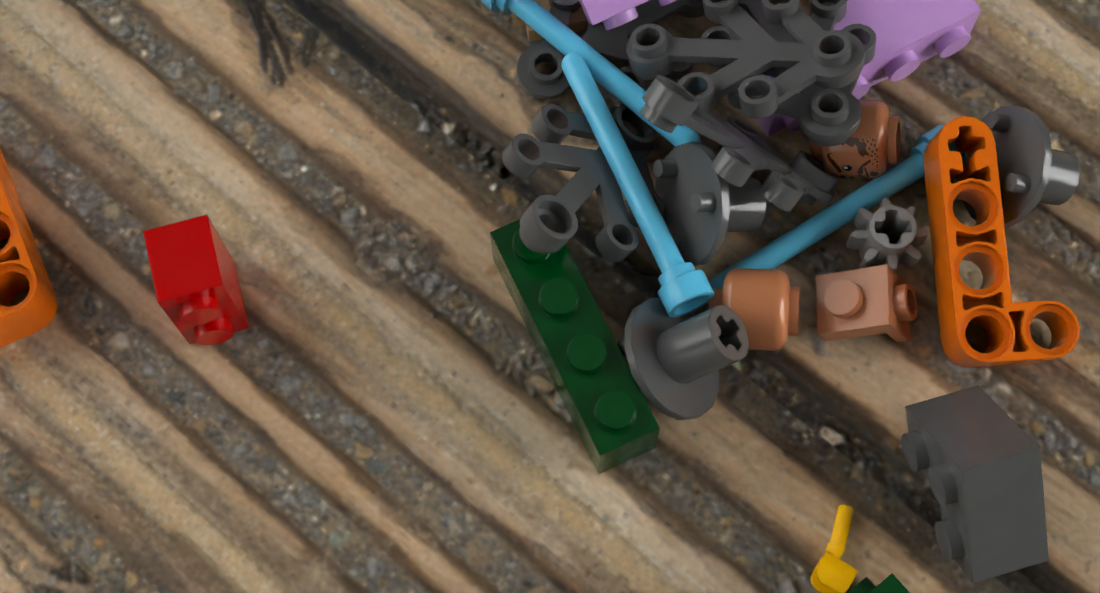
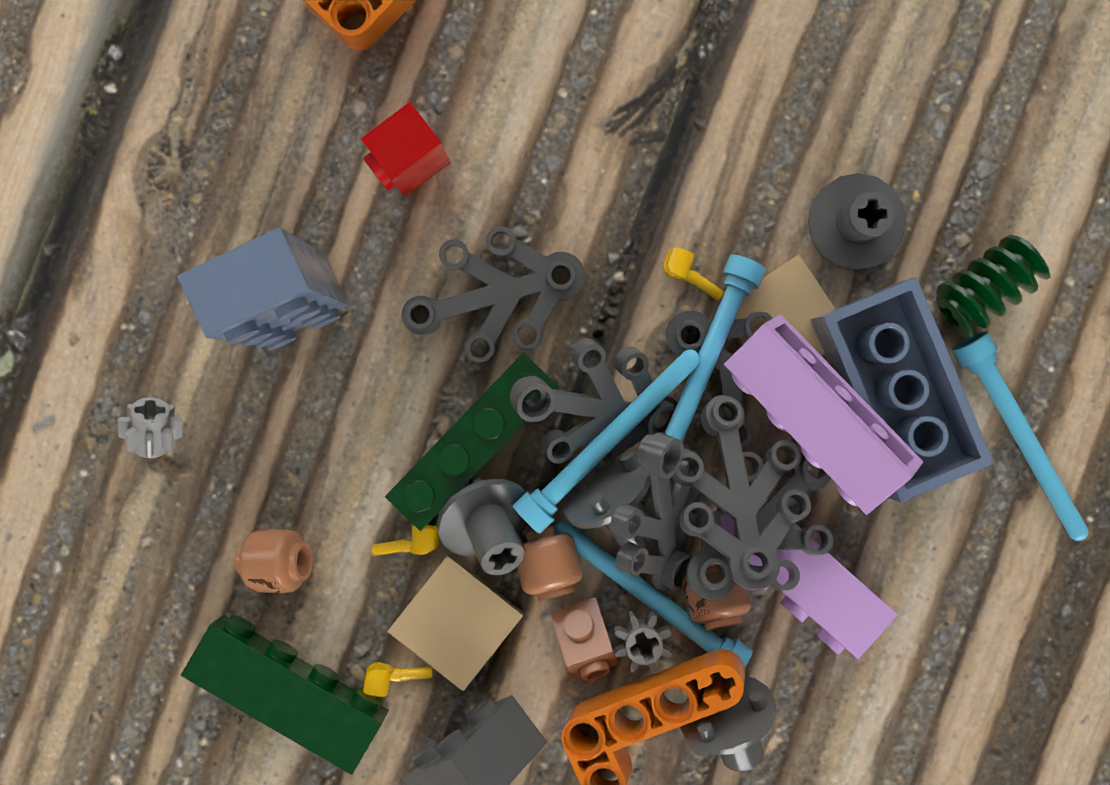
camera: 65 degrees right, 20 degrees up
none -> sand blue brick [177,227,349,350]
none -> yellow hand [372,525,439,556]
none -> tan tile [387,554,524,691]
none -> dark grey plant [401,226,585,363]
none -> yellow hand [663,247,724,301]

